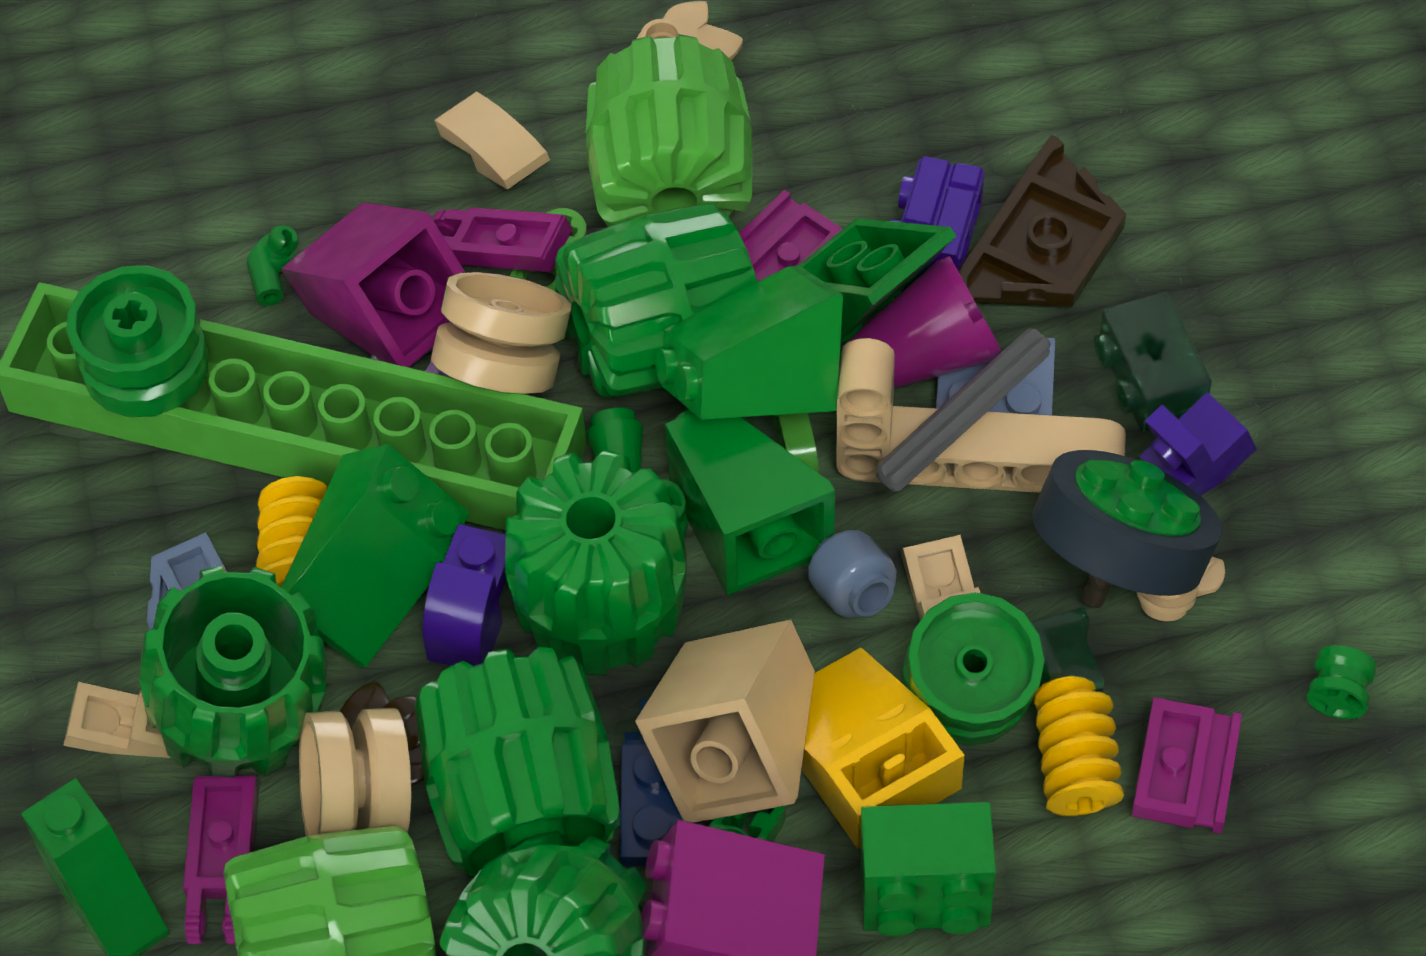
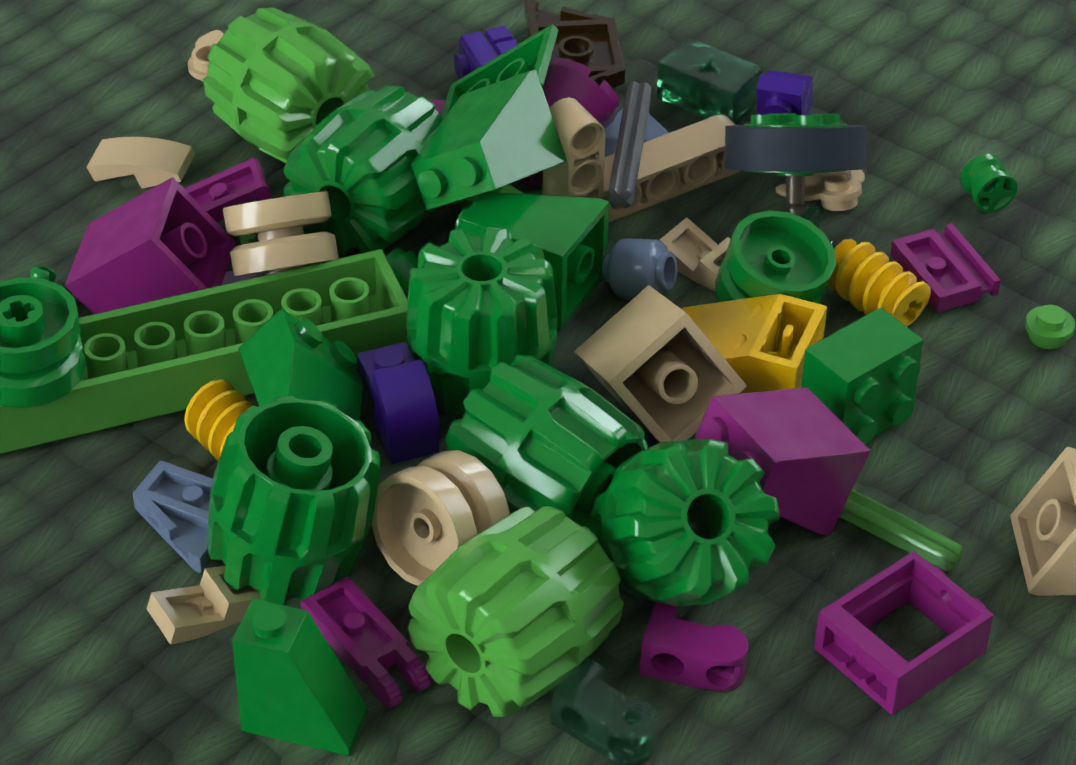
camera: 40 degrees left, 15 degrees down
none -> bright green plate [1025,305,1075,349]

